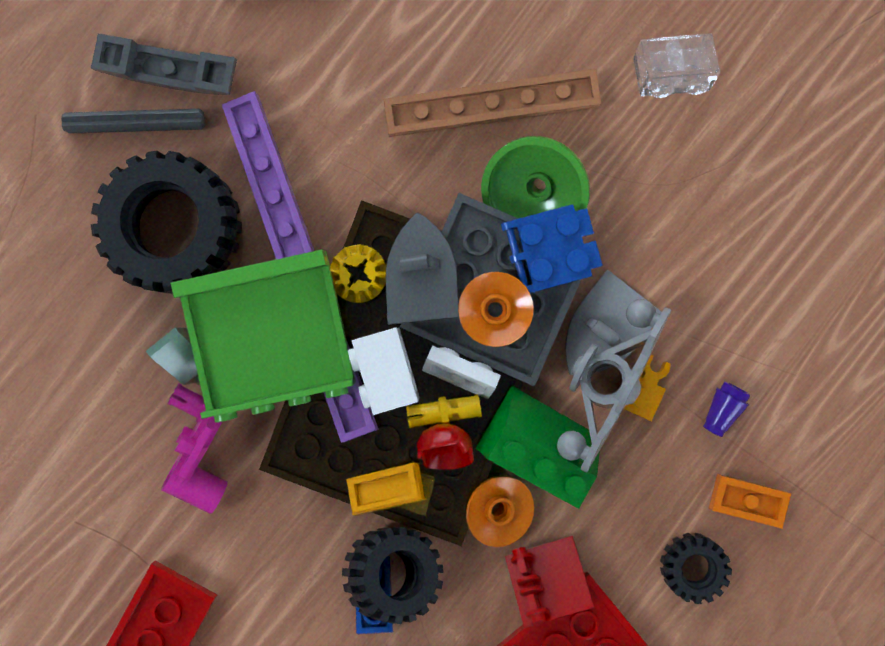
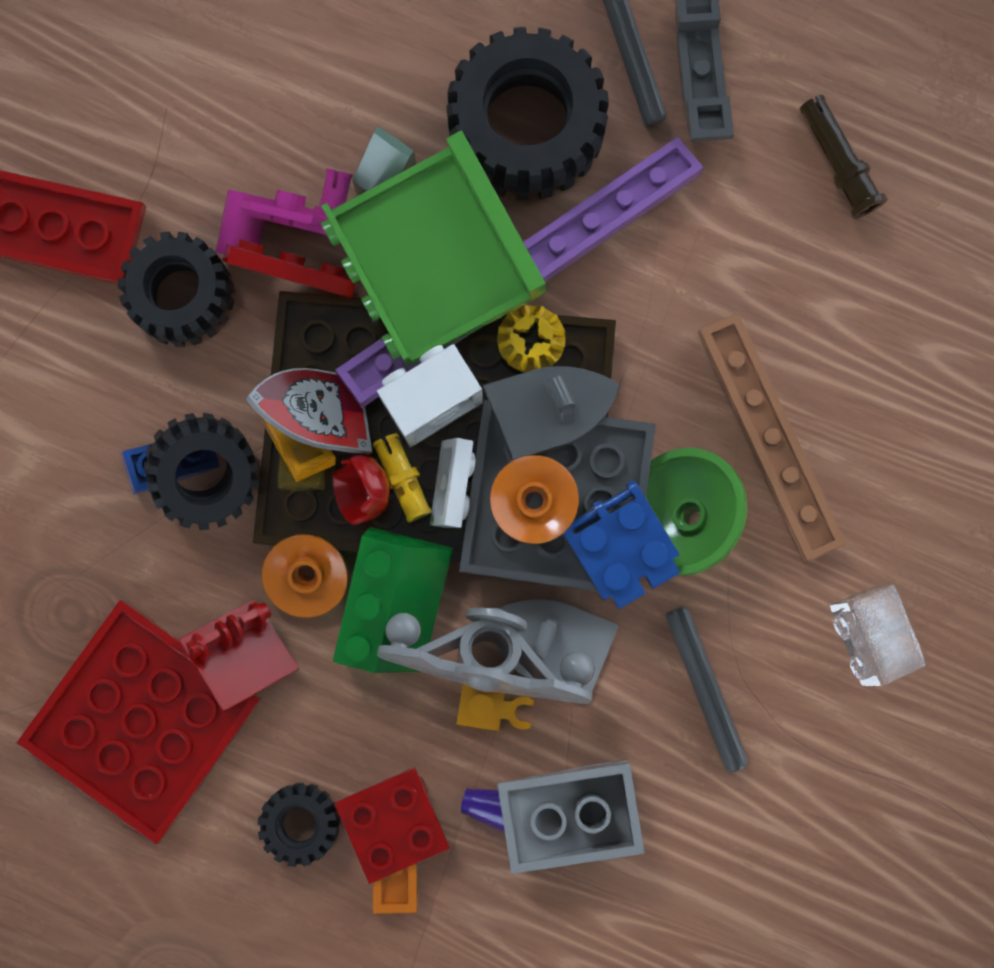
camera: 75 degrees right, 5 degrees down
none -> black tyre [118,231,235,347]
none -> red plate [222,239,356,298]
none -> shield [246,368,372,455]
none -> red hinge [334,767,450,884]
none -> light grey slope [497,759,645,874]
none -> dark grey axle [666,607,748,772]

